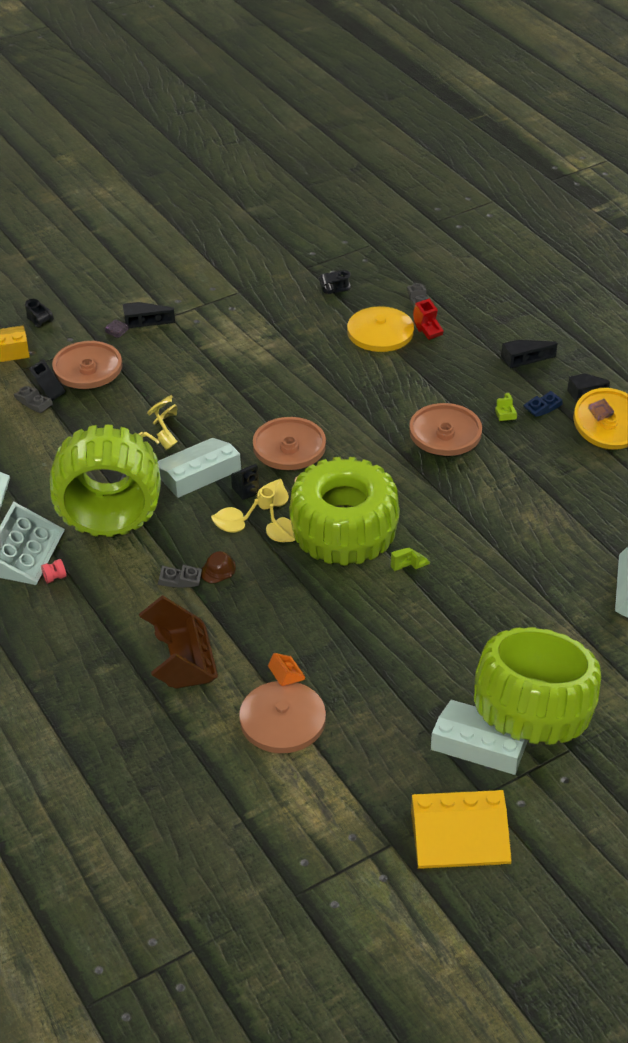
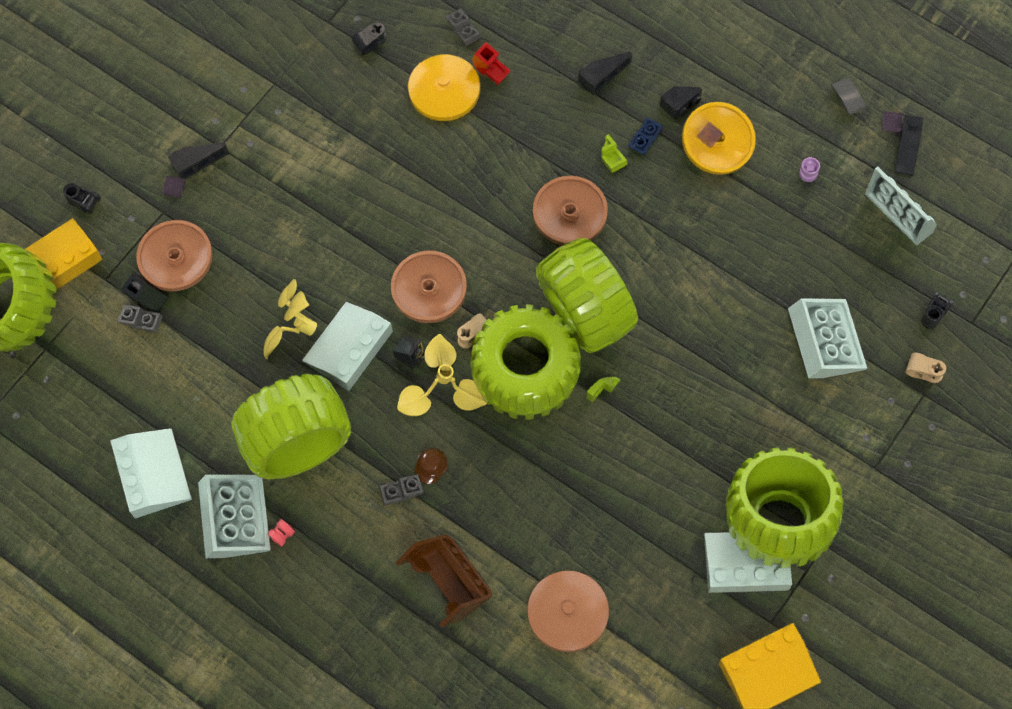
camera: 20 degrees left, 25 degrees up
orange slope [268,653,305,686] -> none
none -> lime tyre [536,238,638,353]

